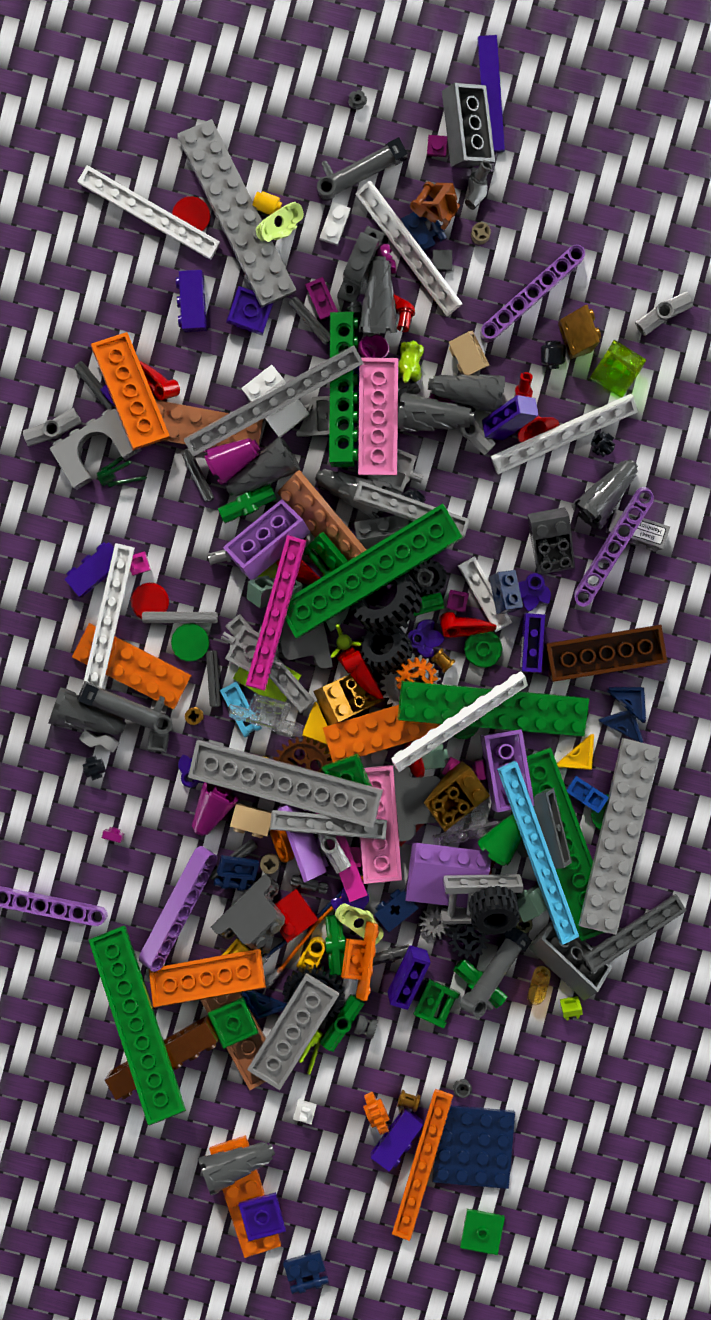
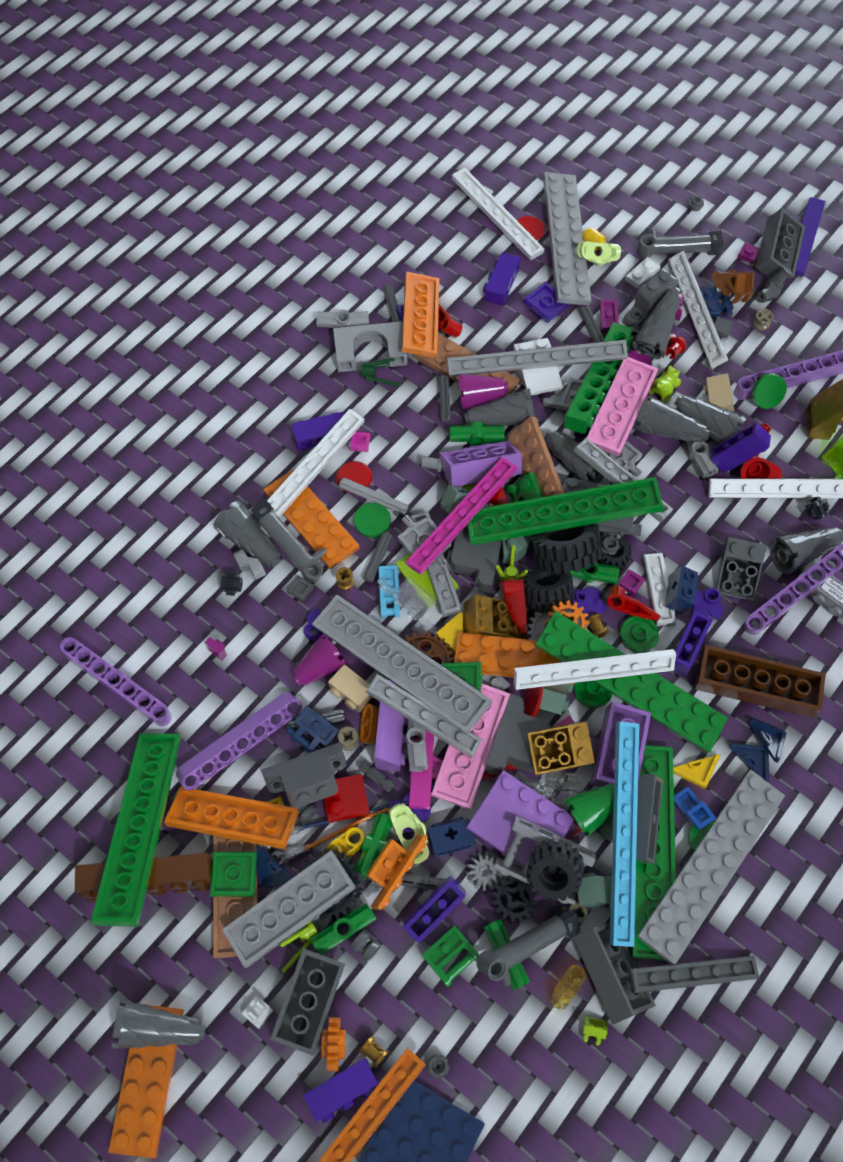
camera: 25 degrees right, 25 degrees down
dark purple tile [238,1192,286,1242] -> none
magenta plate [473,759,487,780] -> none
black head [541,340,566,369] -> none
none -> dark grey slope [270,949,345,1056]
none -> green tile [752,373,787,409]

